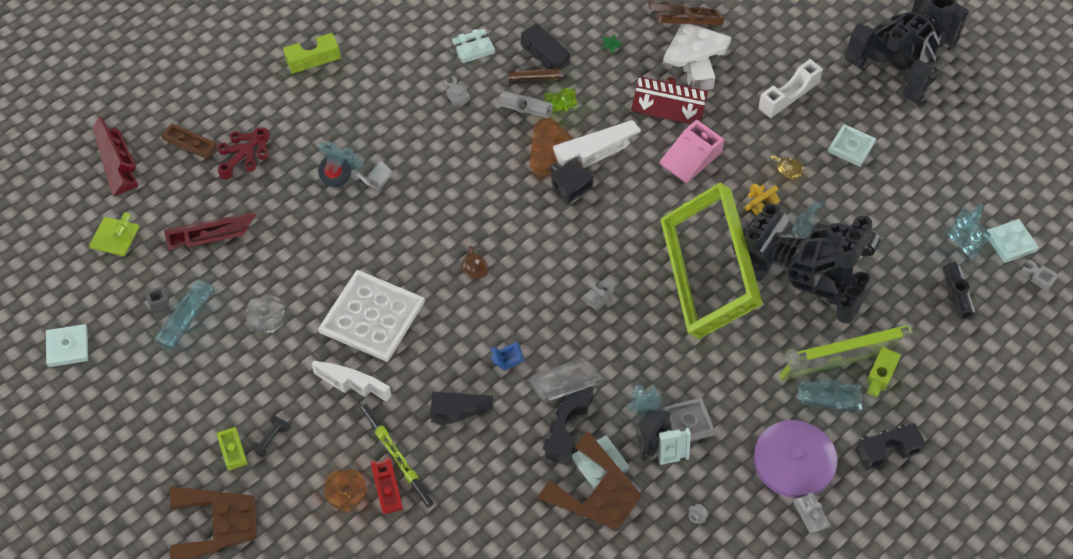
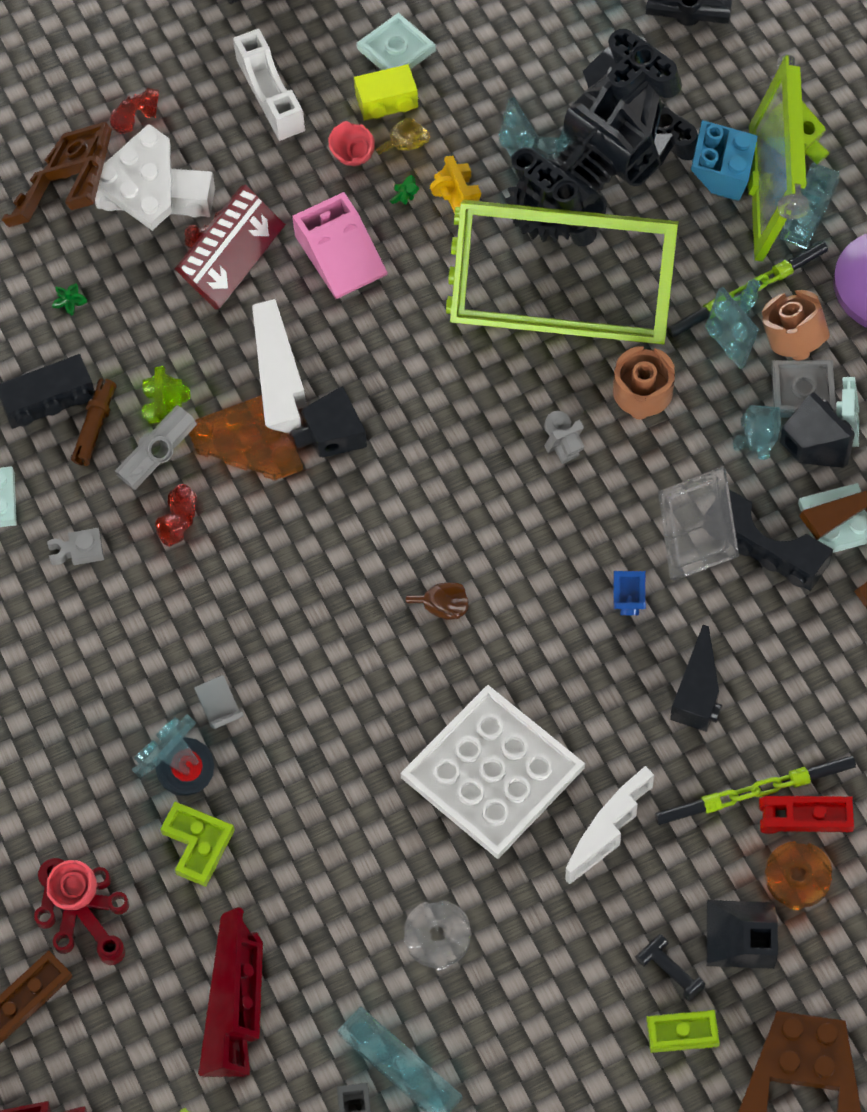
camera: 70 degrees left, 5 degrees up
none -> coral hair [47,860,97,910]
none -> clear red arm [110,88,159,133]
none -> clear red arm [155,484,197,547]
none -> lime plate [160,801,235,887]
none -> coral hair [328,121,375,166]
none -> neon yellow brick [354,64,418,121]
none -> green plant [389,175,419,205]
none -> nougat brick [613,346,675,420]
none -> black piece [667,241,828,338]
none -> dark azure slope [691,120,758,201]
none -> clear light blue plate [705,279,760,369]
none -> black slope [707,900,778,969]
none -> nougat brick [762,290,830,361]

